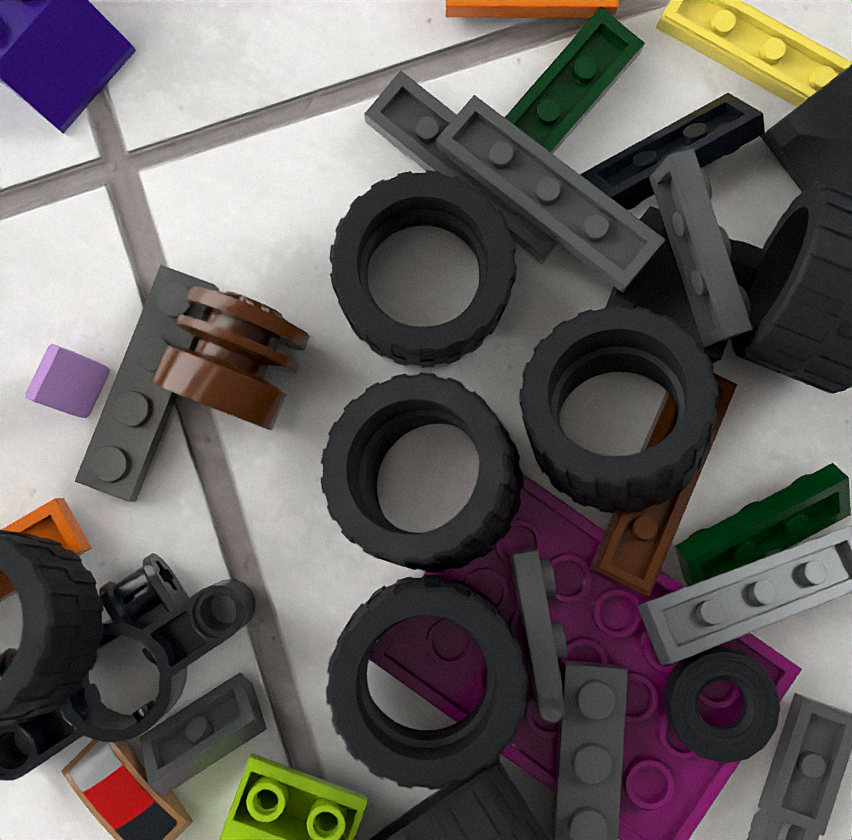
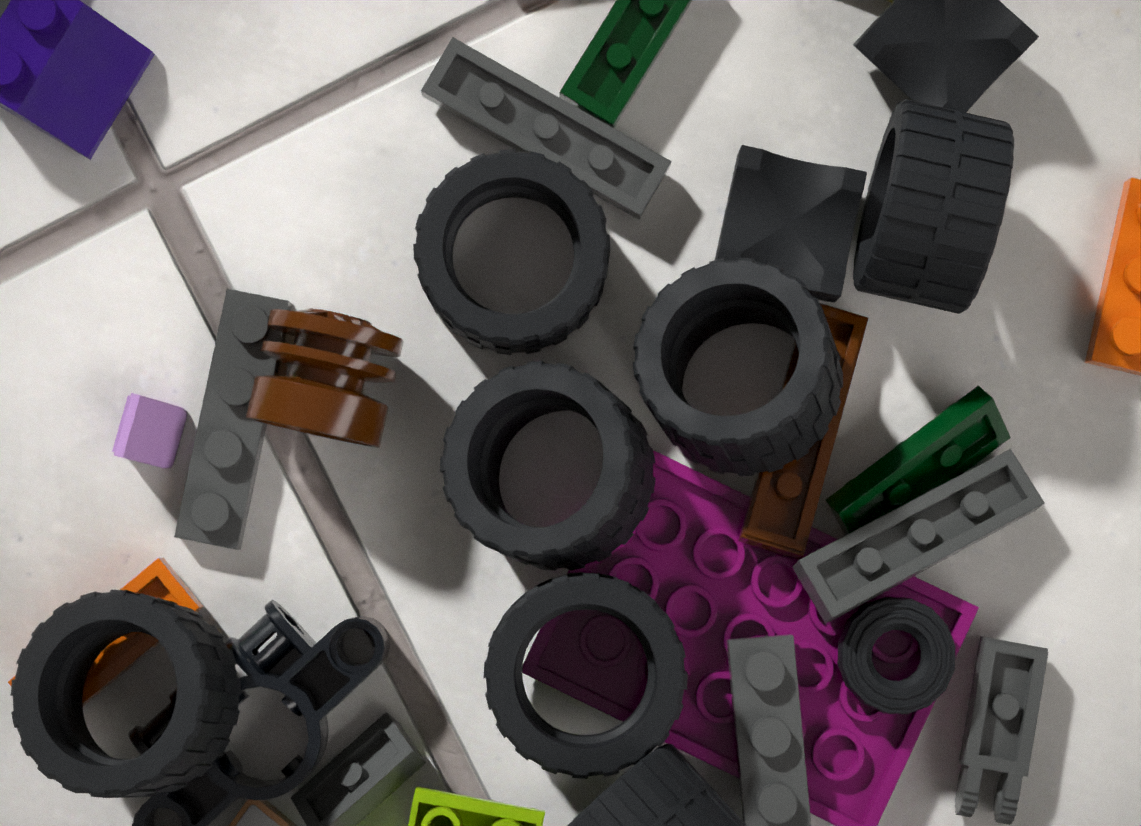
camera: 15 degrees left, 0 degrees up
dark grey plate [435,95,666,293] -> none
dark grey hinge [508,546,568,723] -> none
black plate [580,93,765,210] -> none
dark grey plate [649,148,753,348] -> none

